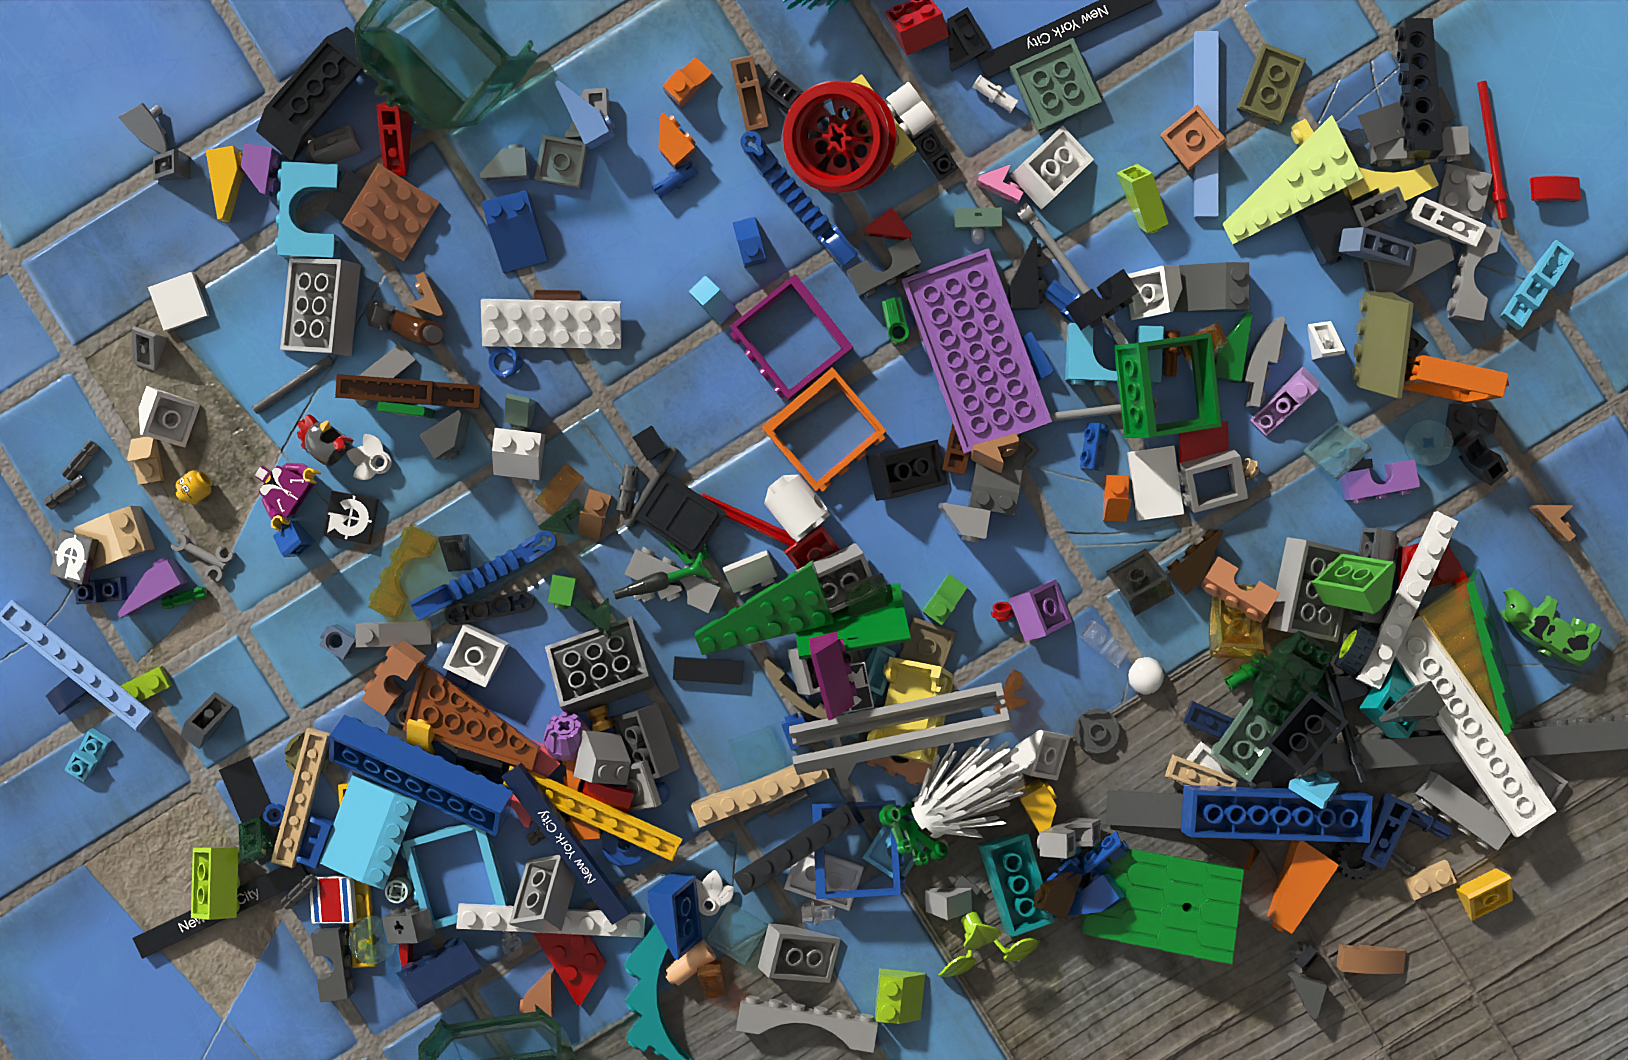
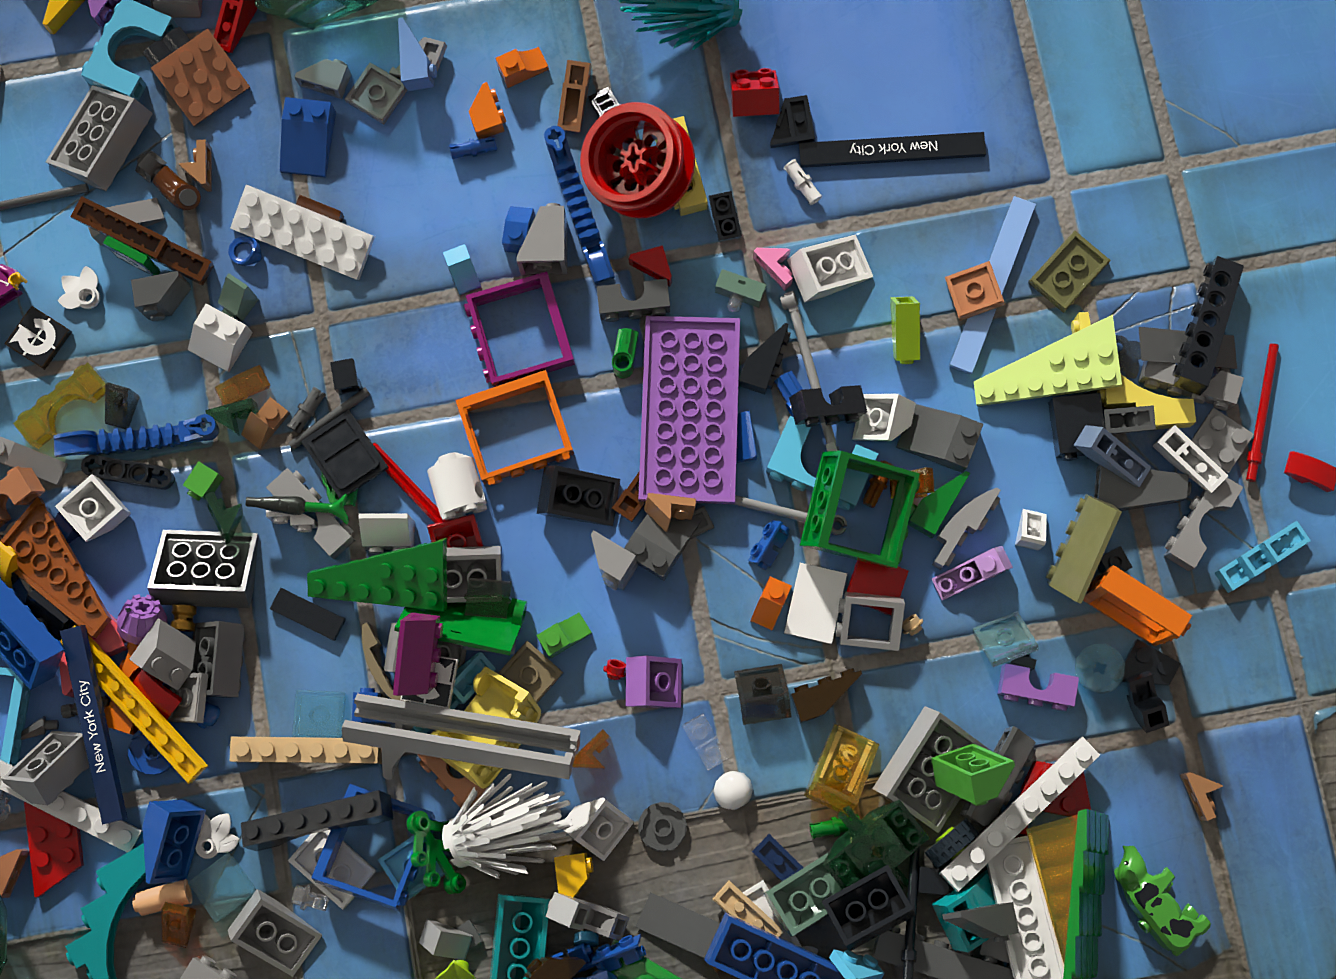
camera: 30 degrees right, 10 degrees down
dark grey piece [297,414,354,467] -> none
dark grey axle [765,788,810,818] -> none
white brick [886,82,936,139] -> none
sand green plate [1009,38,1102,132] -> none
nougat arch [1200,556,1280,623] -> none
none -> dark grey bar [21,716,59,740]
none -> light grey slope [517,203,568,275]

